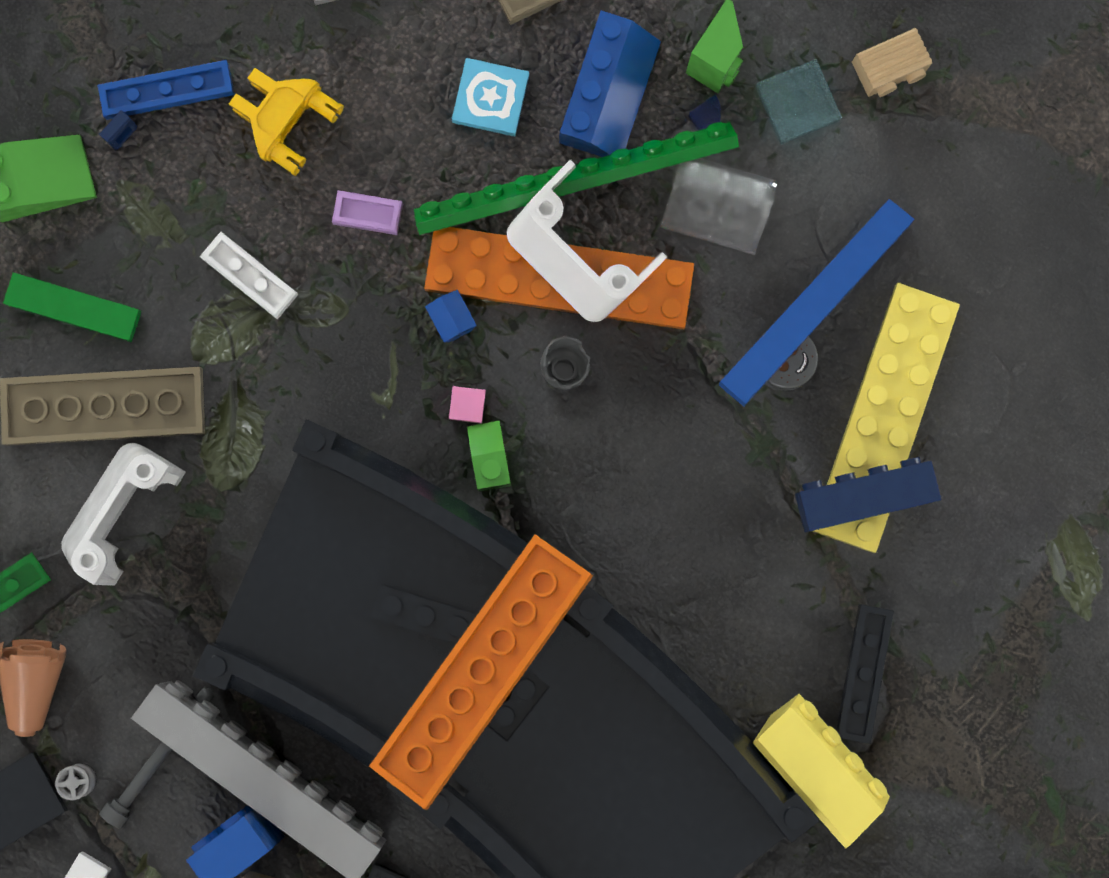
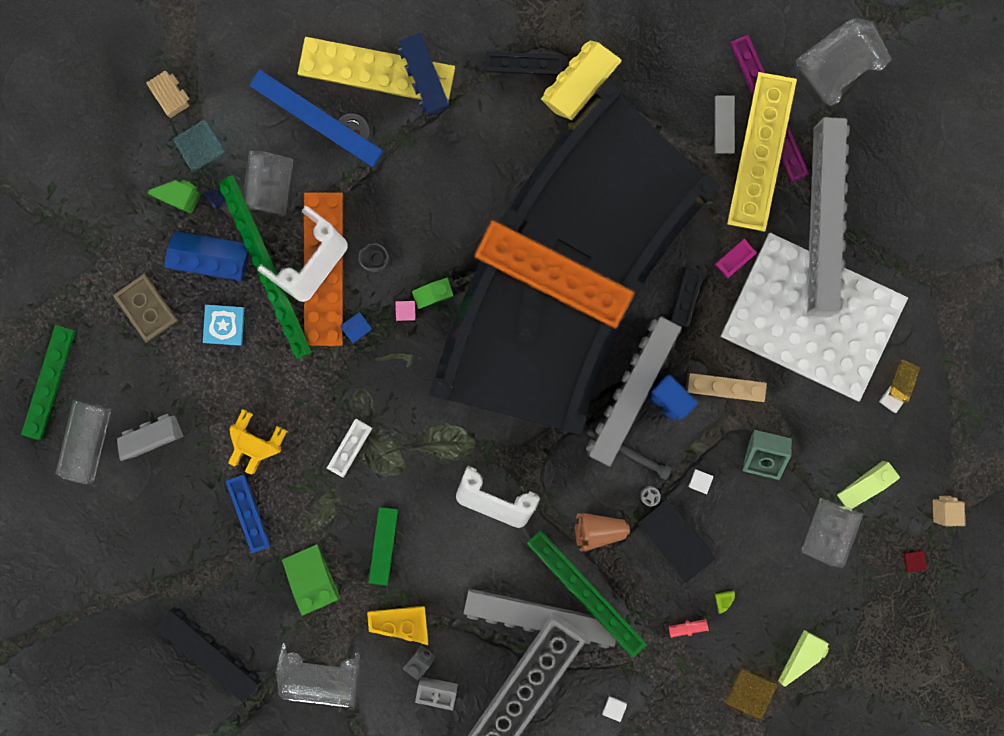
camera: 90 degrees left, 5 degrees up
dark tan plate [0,367,205,446] -> none
dark blue tile [99,110,137,150] -> none
lavender tile [332,190,403,235] -> none

